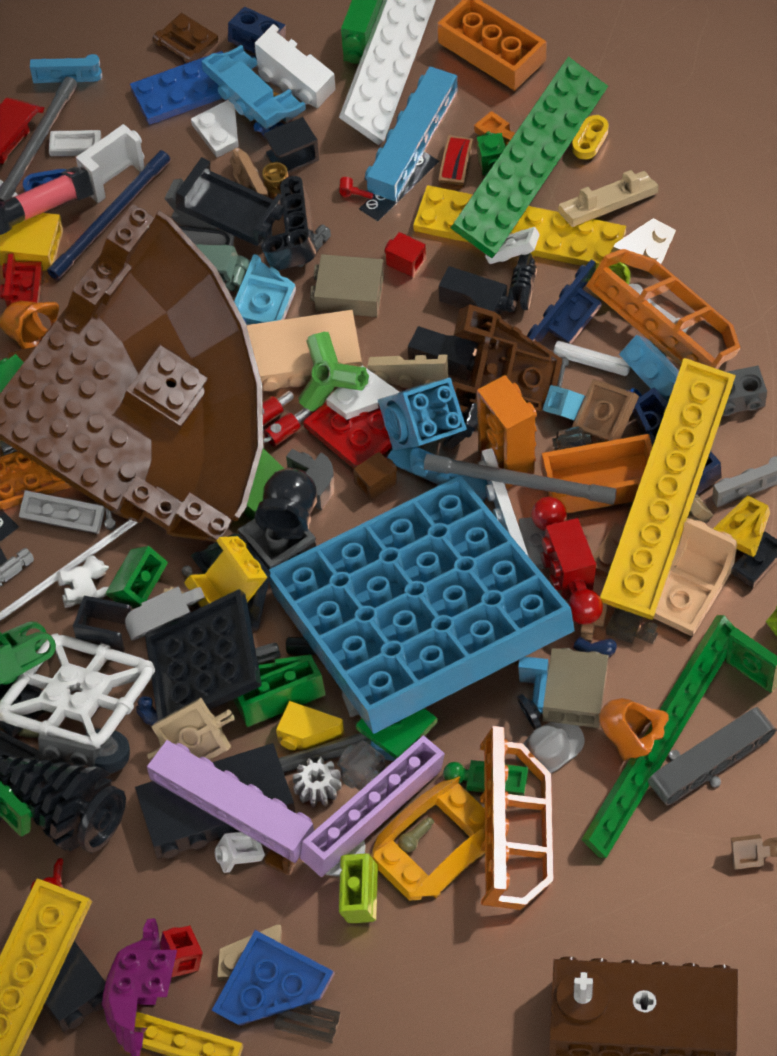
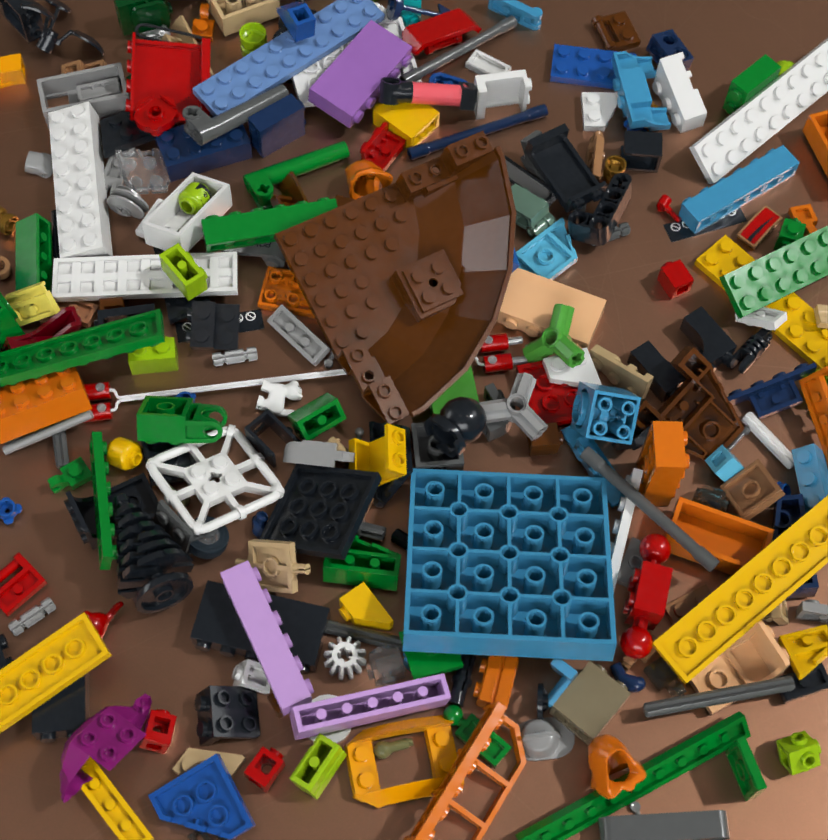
camera: 25 degrees right, 5 degrees up
dark tan brick [310,254,384,317] -> none
none -> black bracket [194,685,260,746]
none -> red brick [244,746,285,793]
none -> black pin [447,654,477,708]
none -> orange brick [473,655,519,713]
none -> light grey piece [479,372,548,441]
none -> dark grey axle [643,676,795,718]

